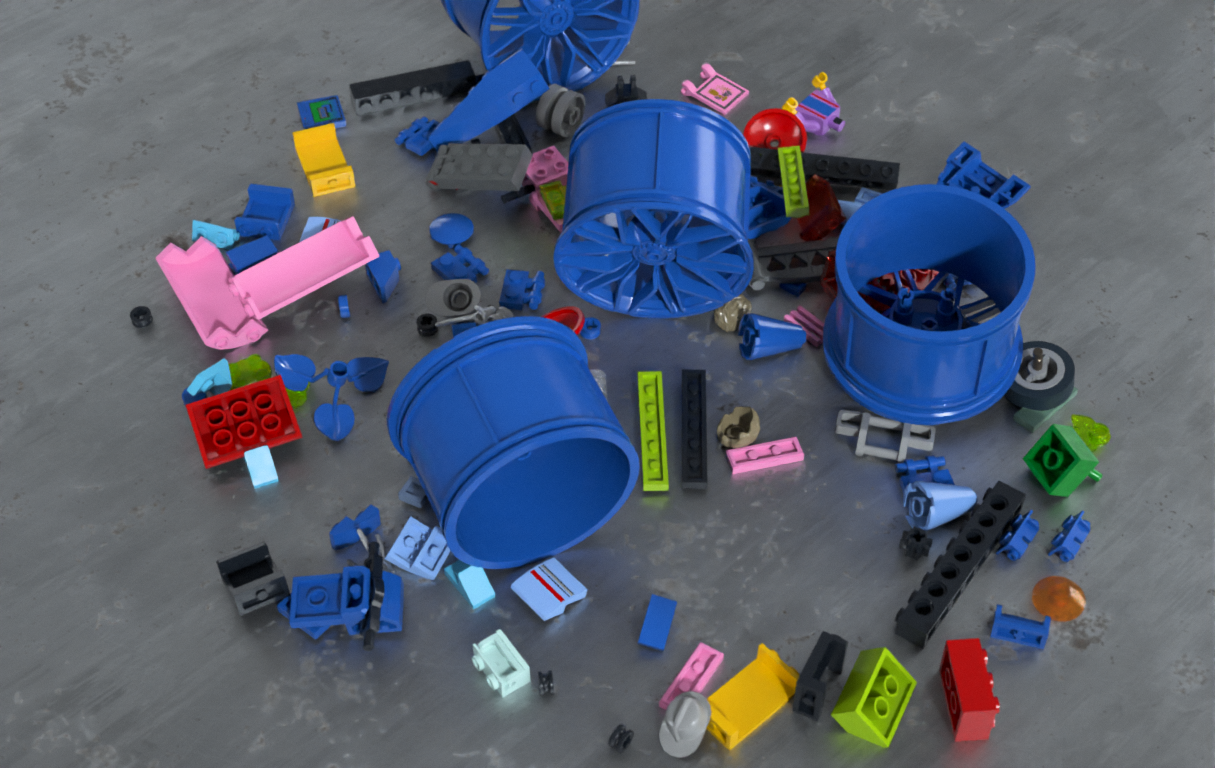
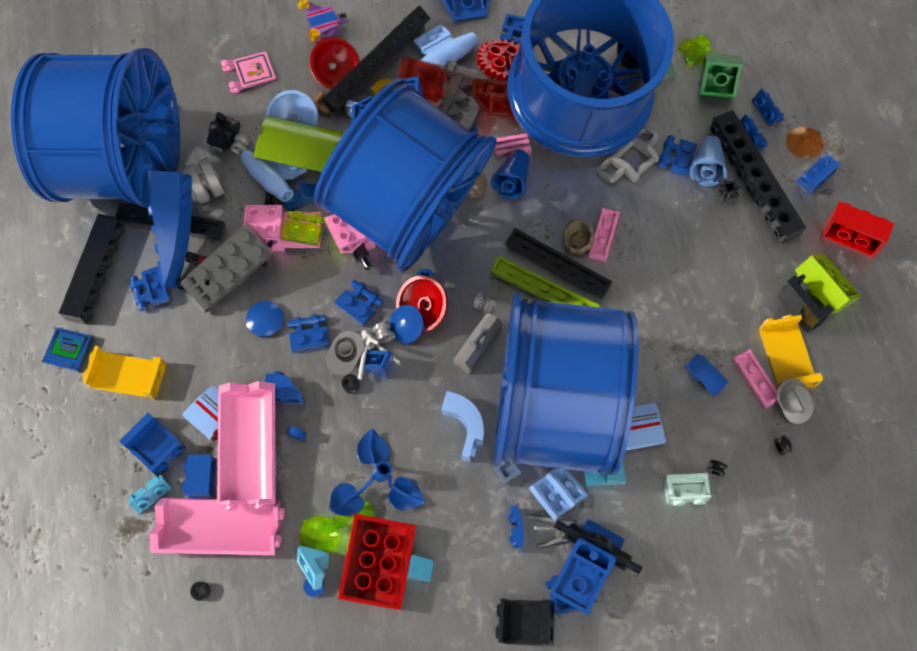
camera: 55 degrees left, 20 degrees up
lime plate [778,146,810,218] -> none

